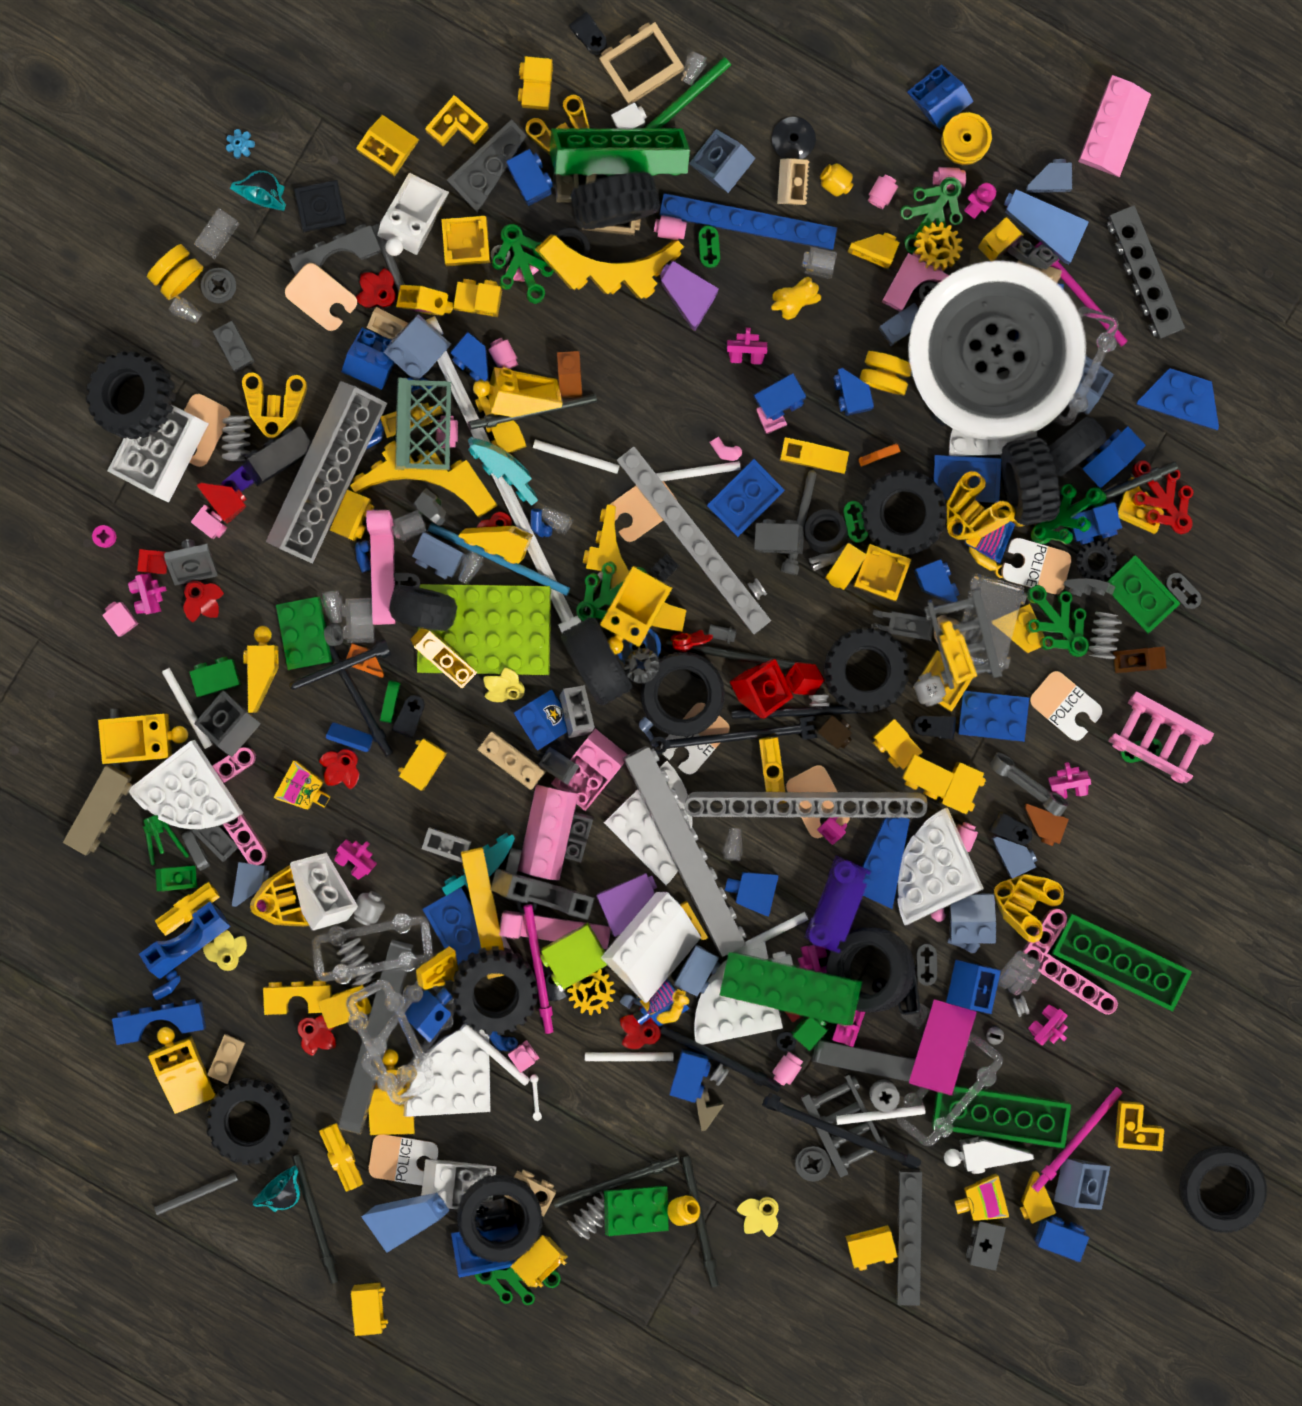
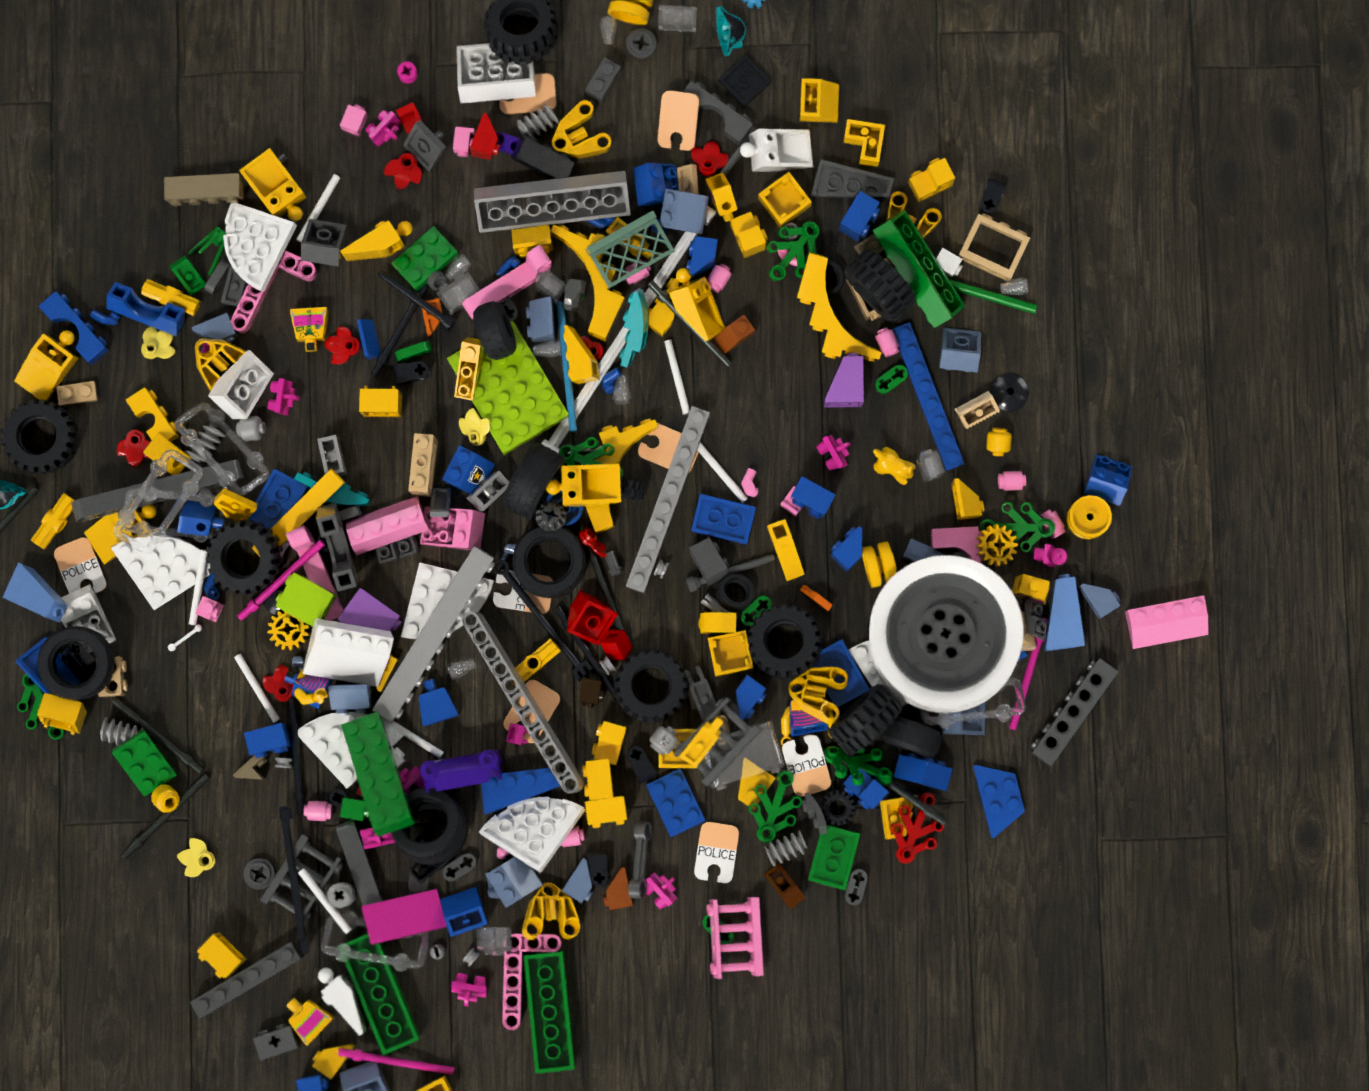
camera: 60 degrees right, 5 degrees down
green brick [189,656,242,697] -> none

